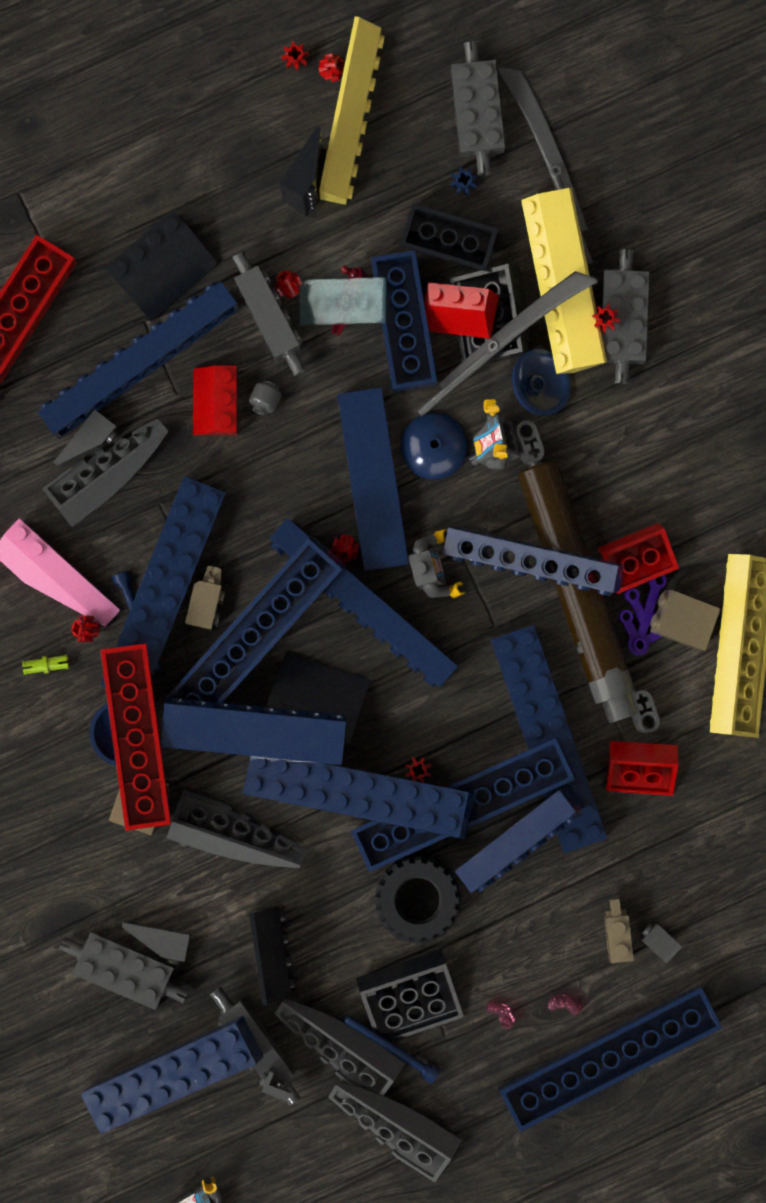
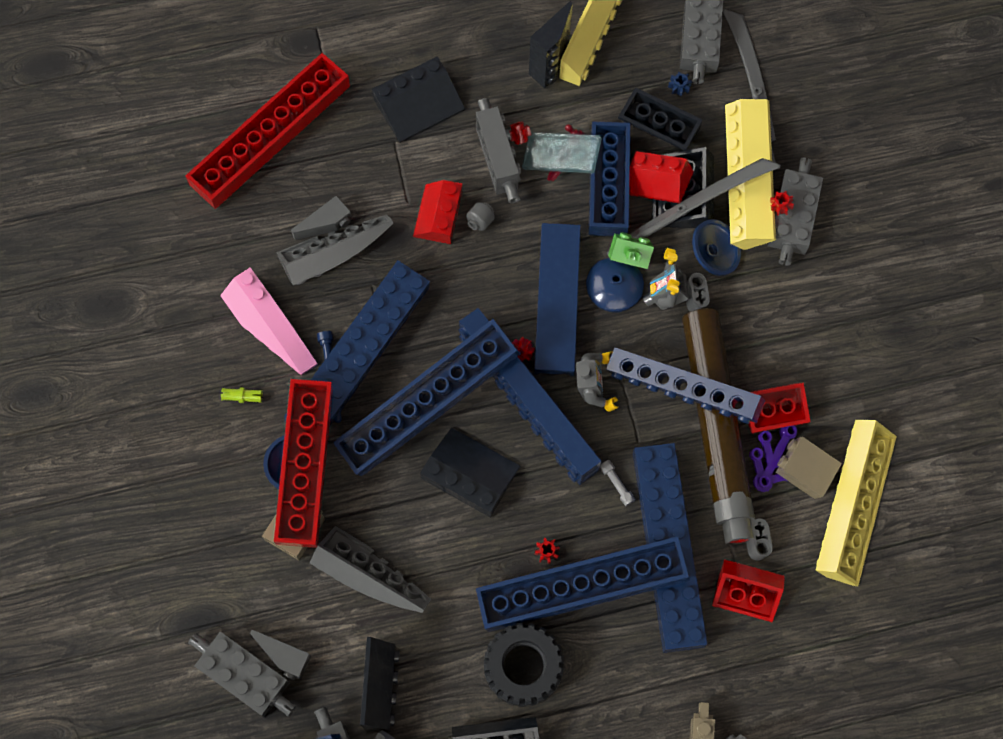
camera: 10 degrees right, 15 degrees down
dark blue brick [38,282,239,439] -> none
red gear [72,615,100,642] -> none
dark blue tile [161,697,346,765] -> none
dark tan hinge [185,566,225,630] -> none
dark blue brick [243,756,474,839] -> none
dark blue brick [455,785,586,893] -> none
none -> light grey bar [600,460,635,506]
none -> bright green brick [608,232,654,269]

